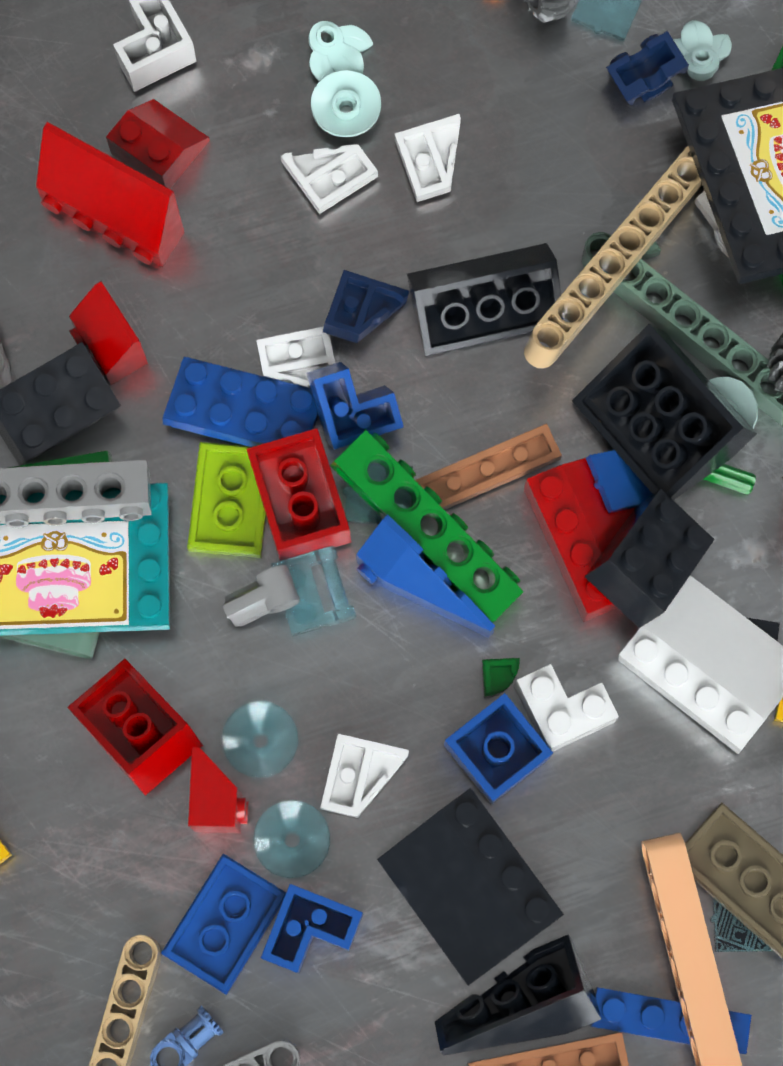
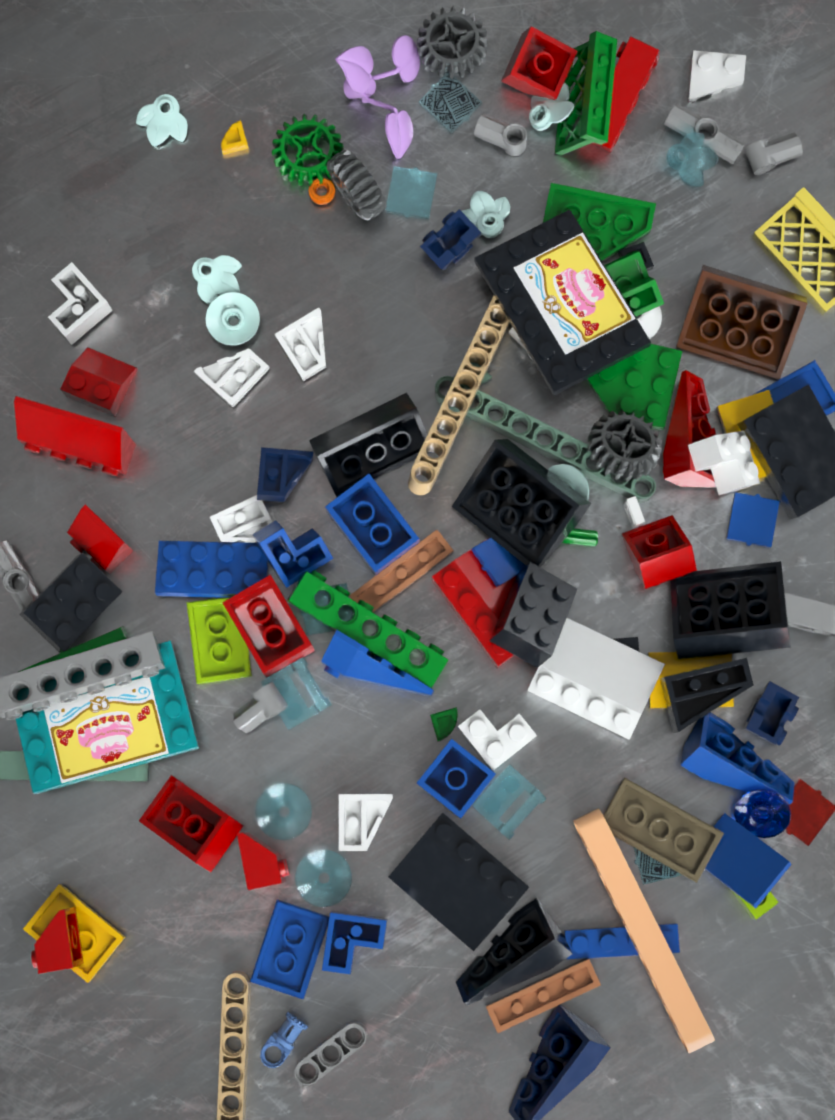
camera: 10 degrees left, 5 degrees up
none -> blue brick [325,474,420,576]
none -> clear light blue plate [472,765,547,840]

